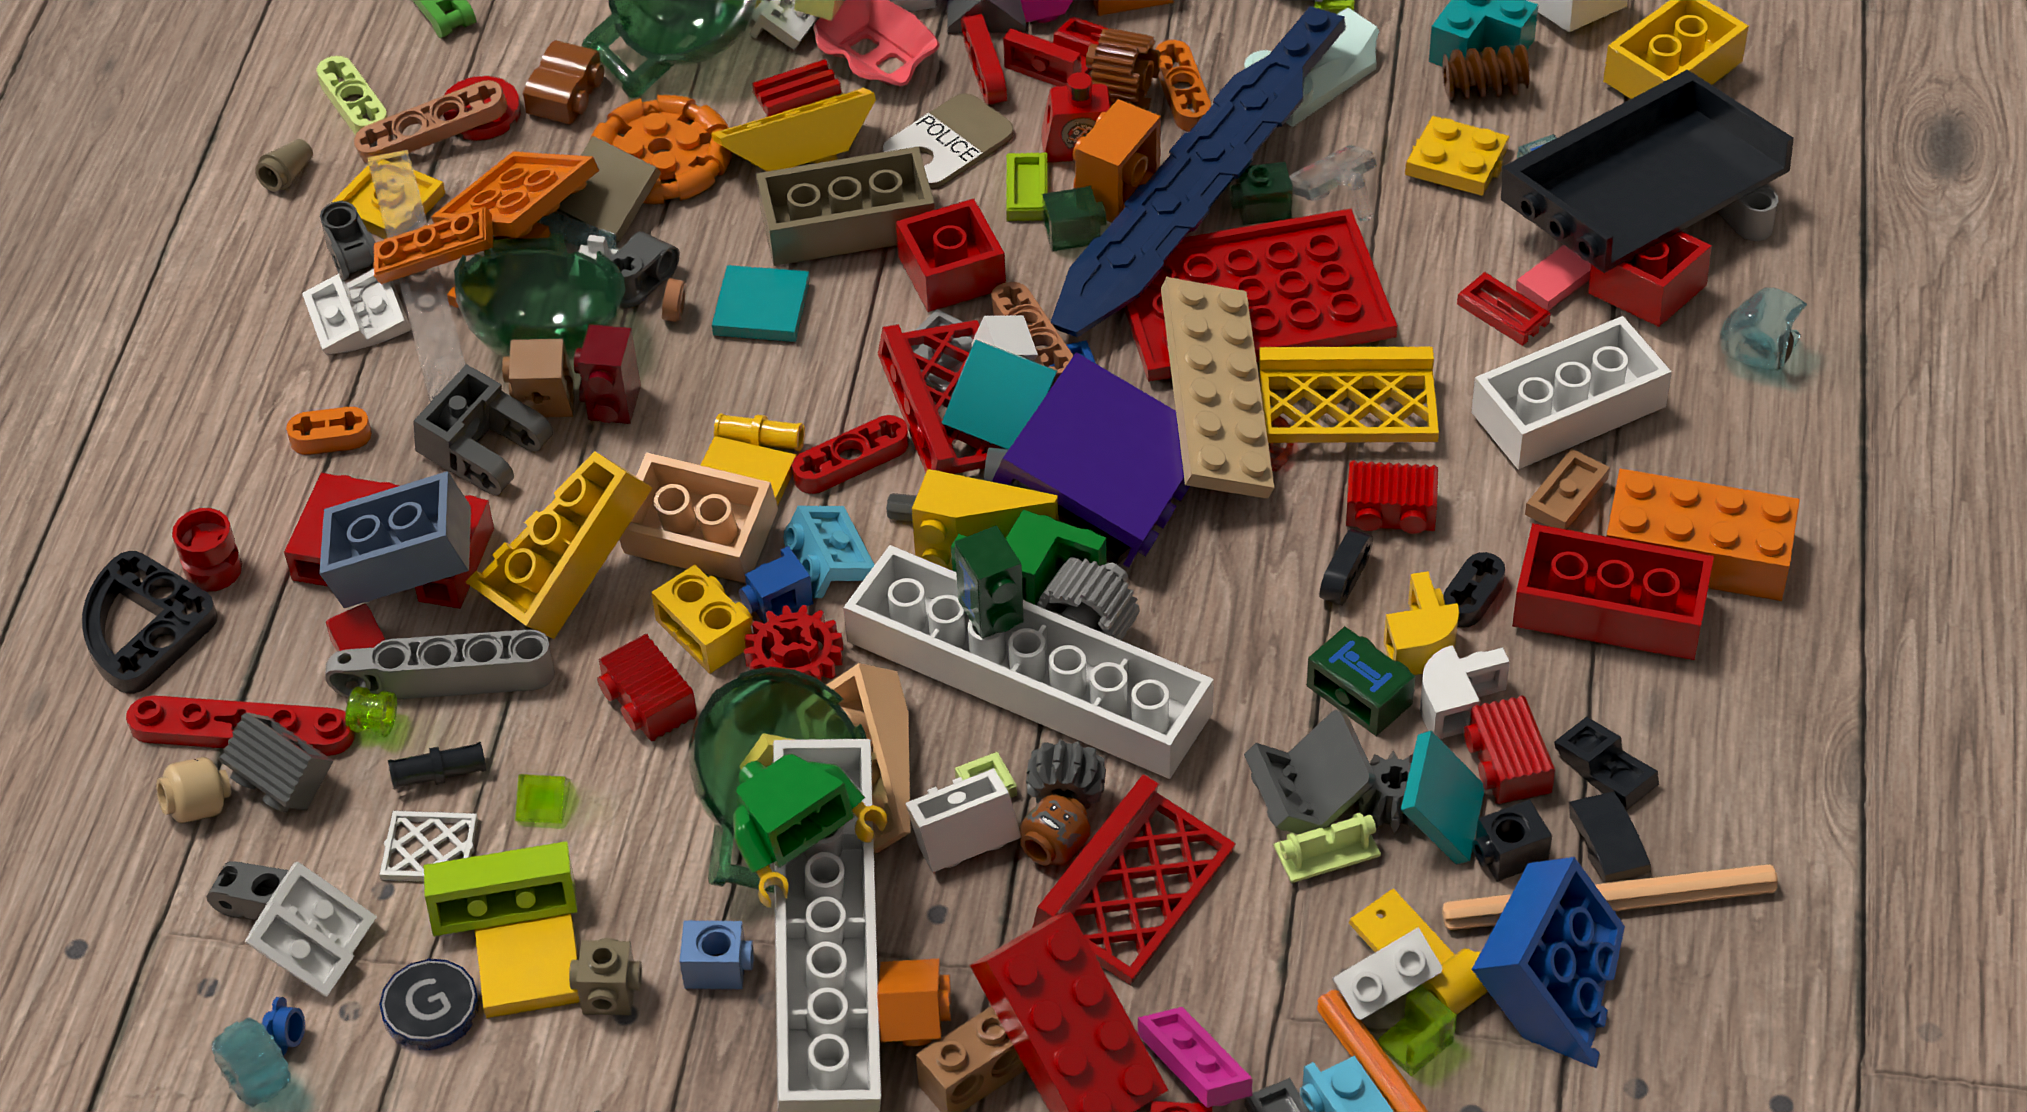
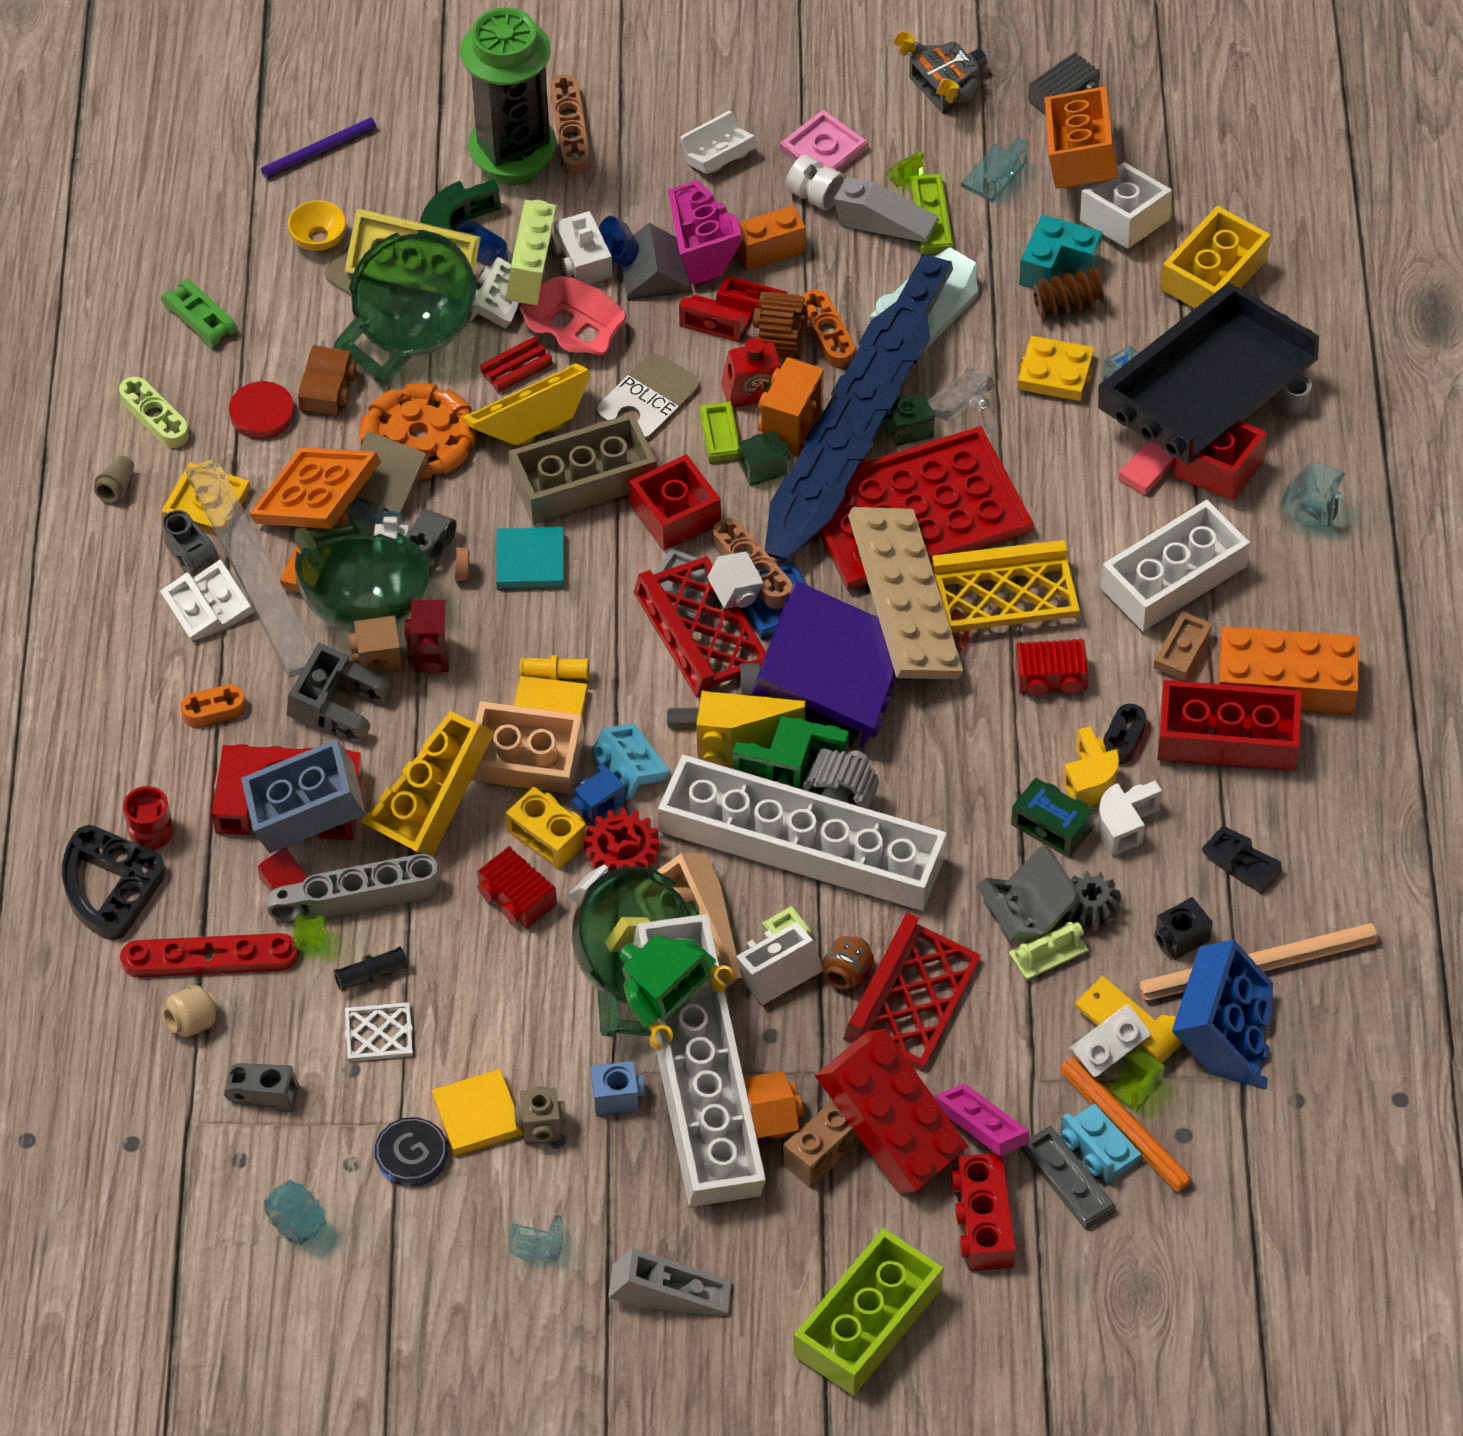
camera: 10 degrees left, 5 degrees up
dark grey brick [219,712,333,813] -> none
white slope [245,862,377,997] -> none
blue plate [261,997,305,1056] -> none
nougat beam [354,80,508,164] -> none
orange tile [374,206,493,284] -> none
lime brick [424,841,578,936] -> none
clear neon green slope [515,774,571,824] -> none
red beam [792,415,909,494] -> none
teal slope [942,339,1057,449] -> none
dark green brick [955,525,1024,639] -> none
red beam [961,14,1007,105] -> none
dark grey gear [1026,739,1106,810] -> none
black beam [1319,529,1373,606] -> none
teal tile [1401,731,1485,865] -> none
red tile [1457,272,1551,346] -> none
red brick [1464,695,1556,804] -> none
black slope [1569,791,1651,883] -> none

